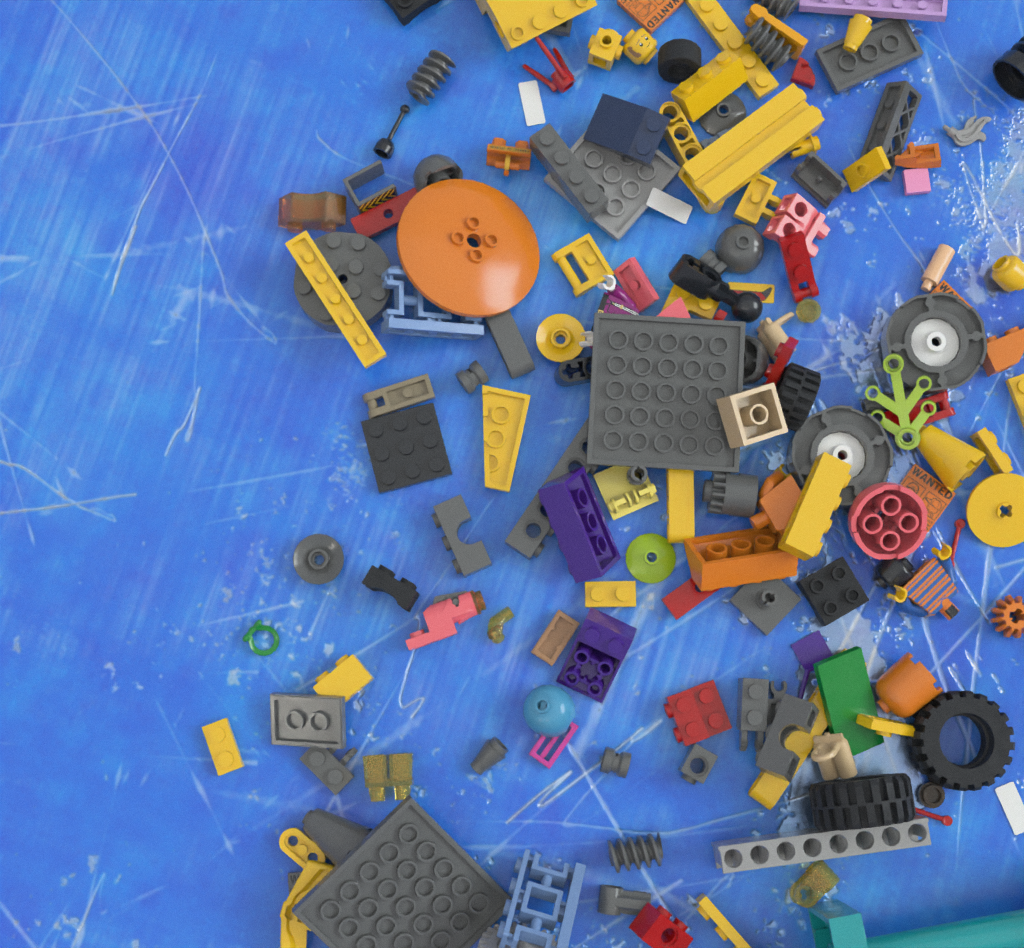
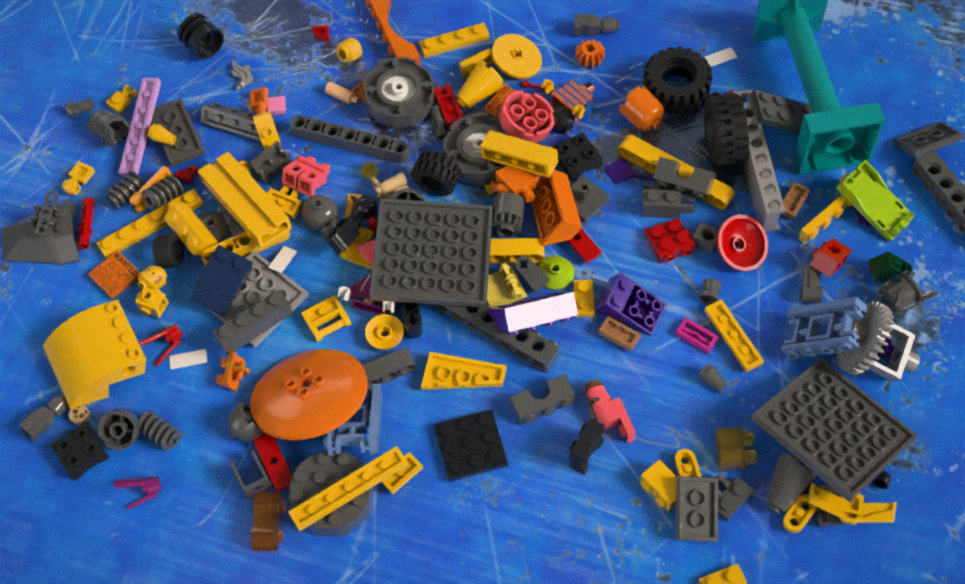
camera: 85 degrees left, 20 degrees down
green piece [242,619,279,656] -> none
dark grey dish [293,534,344,585] -> none
dark tan plate [362,373,436,419] -> none
black hinge [373,105,410,159] -> none
dark grey wheel [455,360,489,394] -> none
clear yellow arm [487,606,515,644] -> none
dark azure cylinder [523,684,576,738] -> none
dark grey piece [607,832,663,873] -> none
coral plate [613,257,660,312] -> none
dark grey pin [627,465,648,485] -> none
tan brick [716,382,788,448] -> none
red plate [760,336,799,387] -> none
red plate [778,231,819,304] -> none
clear yellow piece [789,860,840,908] -> none
tan piece [811,732,858,780] -> none
green tile [813,646,884,756] -> none
yellow plate [856,714,915,737] -> none
lime plant [865,353,936,450] -> none
none -> dark grey cylinder [98,409,140,450]
none -> magenta plant [113,476,161,510]
none -> dark grey beam [290,115,409,164]
none -> yellow plate [381,452,423,495]
none -> dark grey piece [515,256,551,292]
none -> yellow plate [674,449,702,477]
none -> yellow plate [704,299,764,373]
none -> red dish [716,215,768,272]
none -> dark grey plate [750,90,812,134]
none -> medium nougat plate [780,182,811,220]

